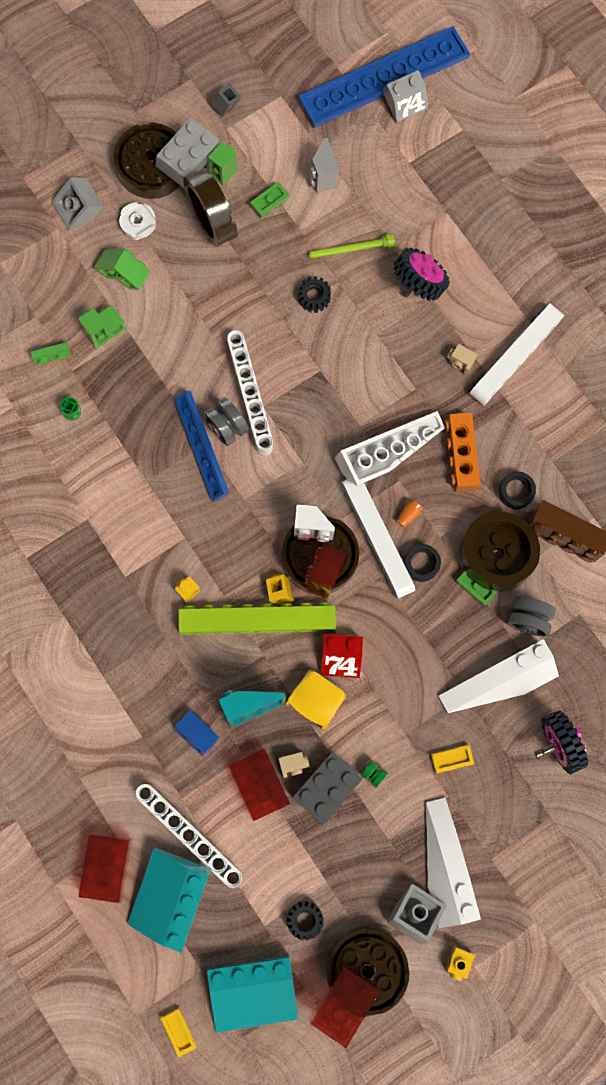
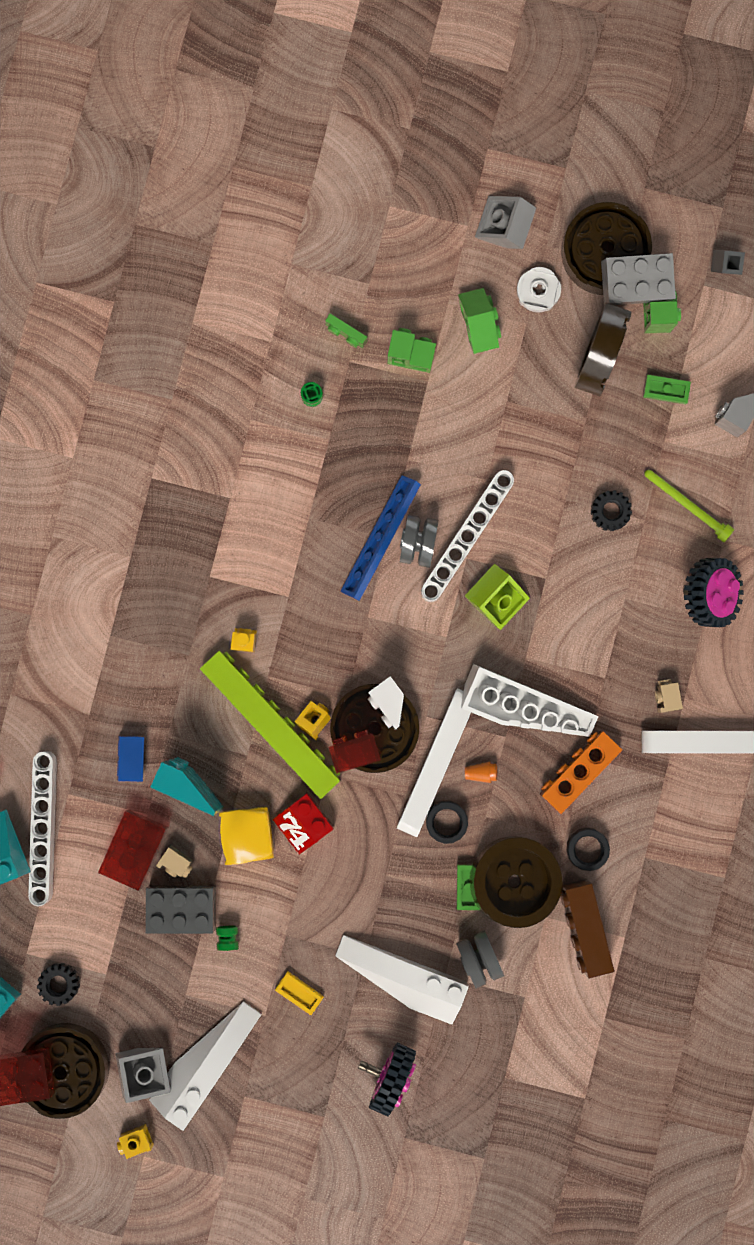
camera: 60 degrees right, 10 degrees up
none -> lime slope [465,564,530,630]

